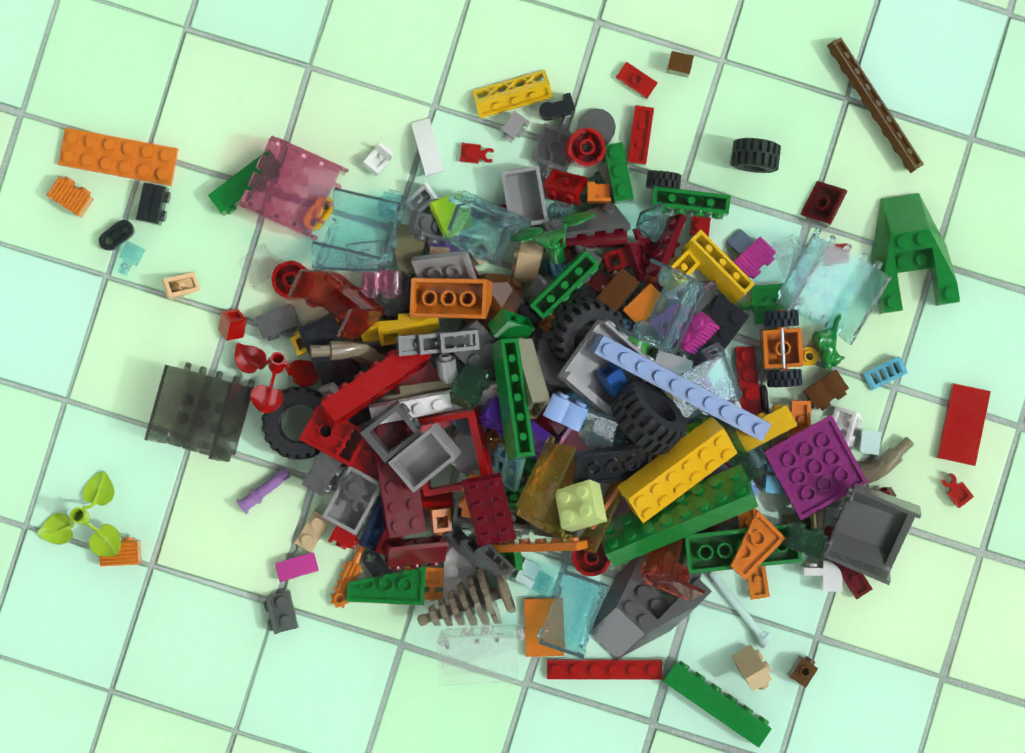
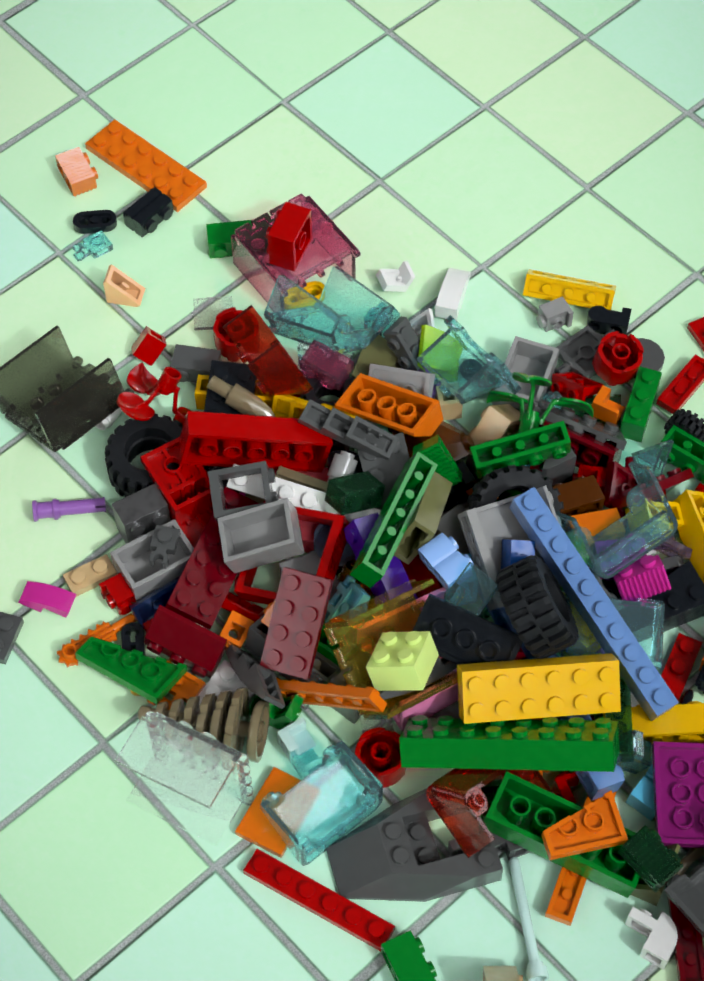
camera: 30 degrees right, 30 degrees down
red plate [460,142,494,165] -> none
none -> red brick [266,202,312,272]

